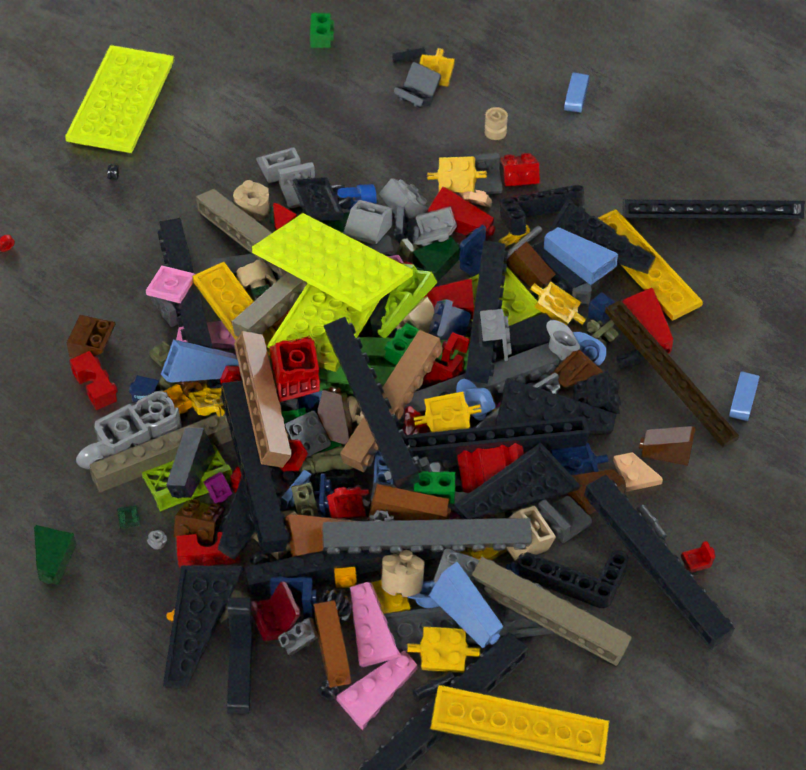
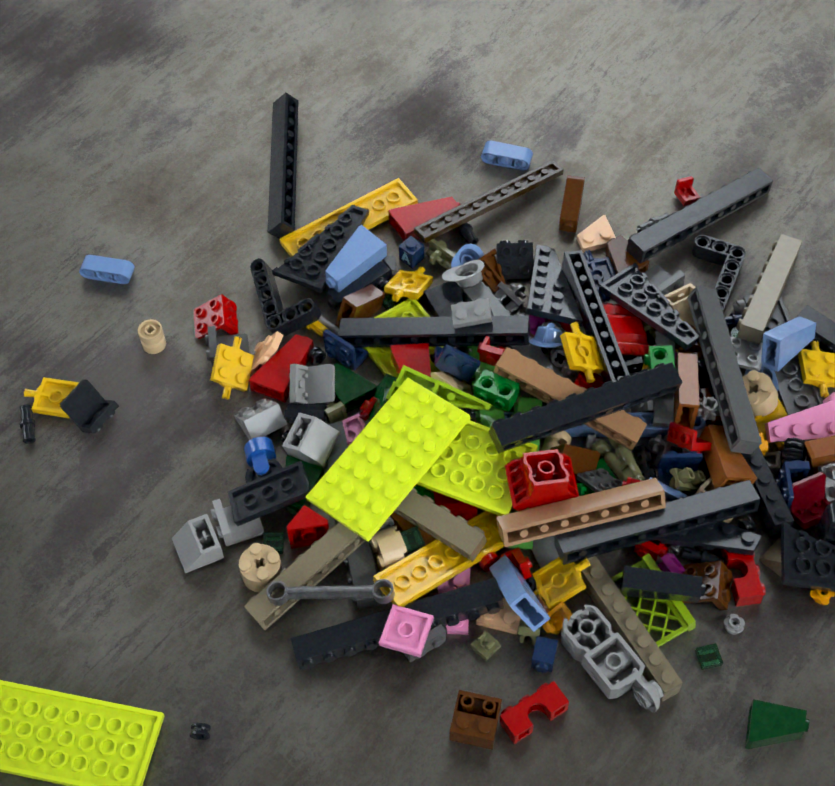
camera: 90 degrees left, 5 degrees up
none -> flat silver piece [266,579,395,606]

